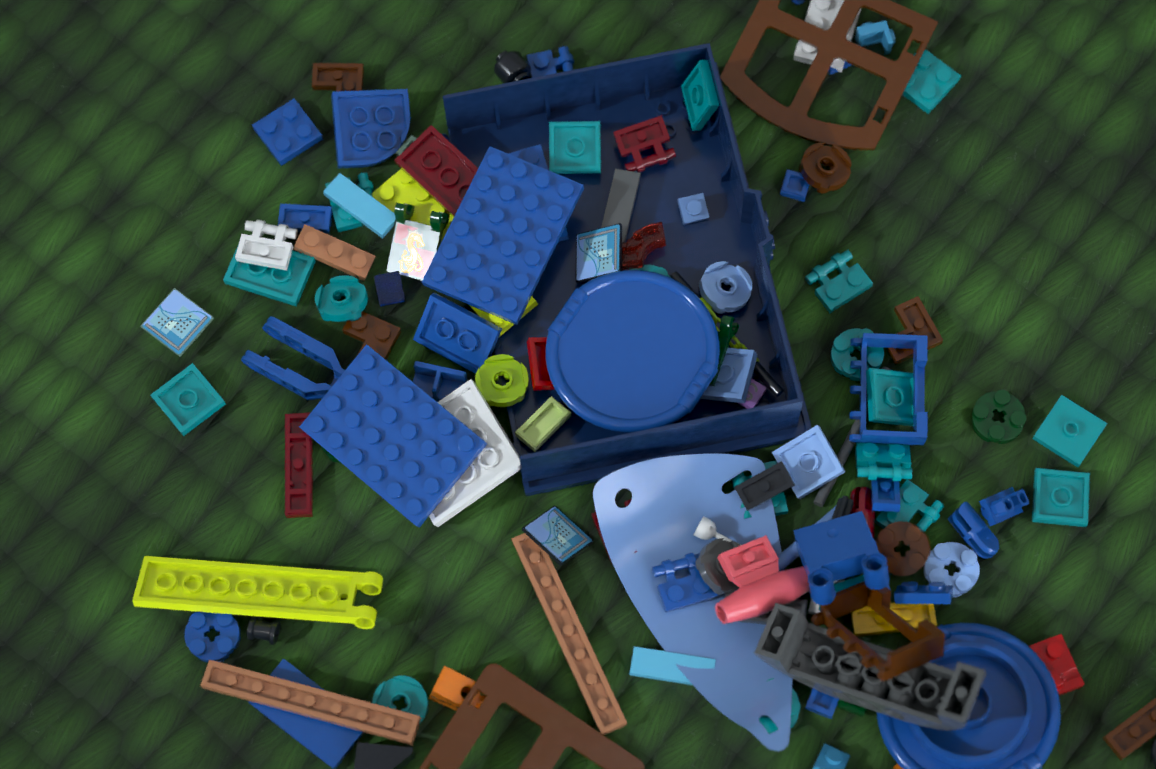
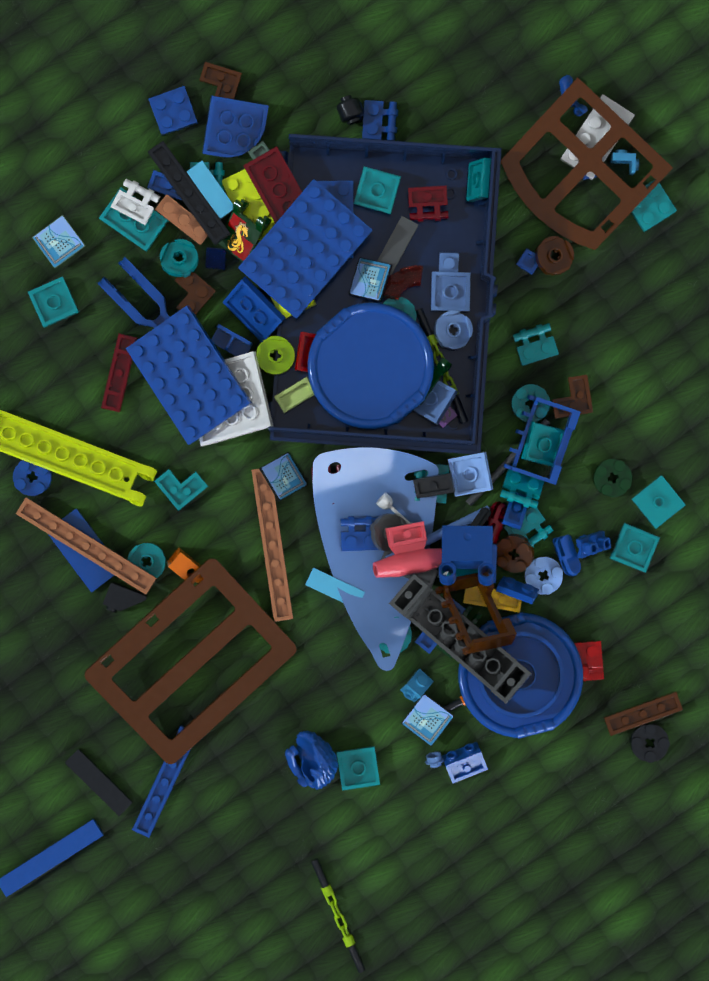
camera: 15 degrees right, 20 degrees up
black bush [247,616,280,645] -> none
none -> black tile [148,141,231,246]
none -> teal plate [154,469,208,511]
none -> medium blue plate [431,272,471,312]

